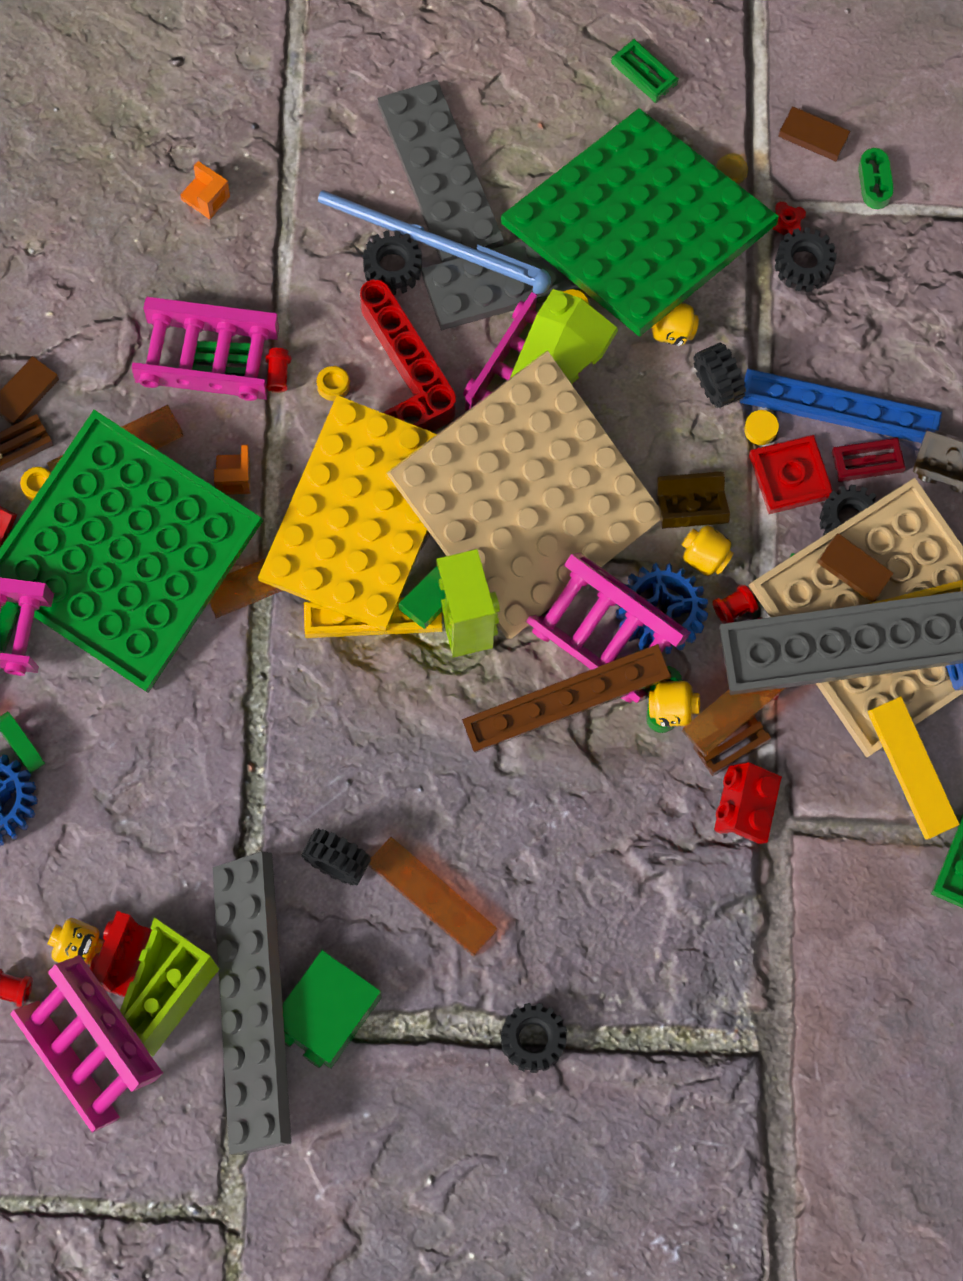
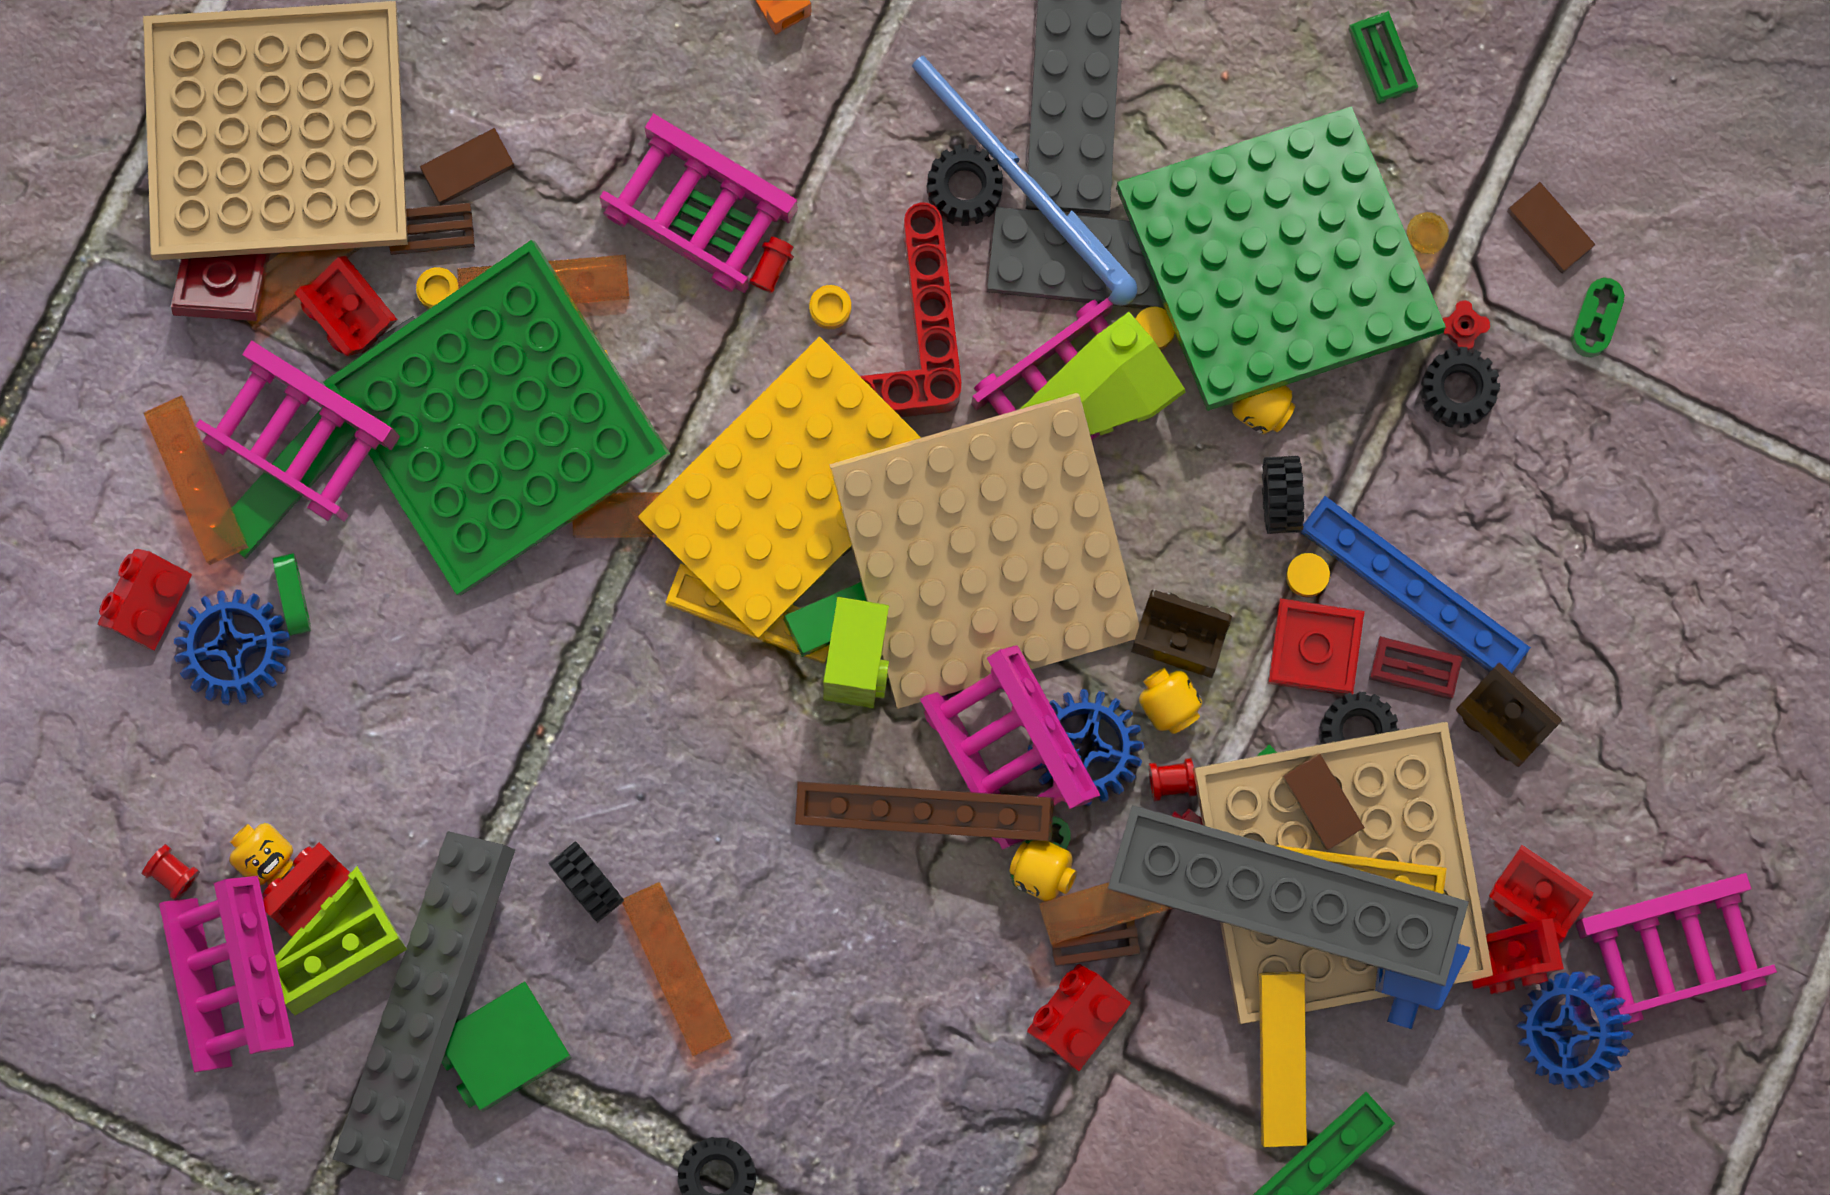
camera: 20 degrees right, 10 degrees up
orange panel [214,444,250,495] -> none

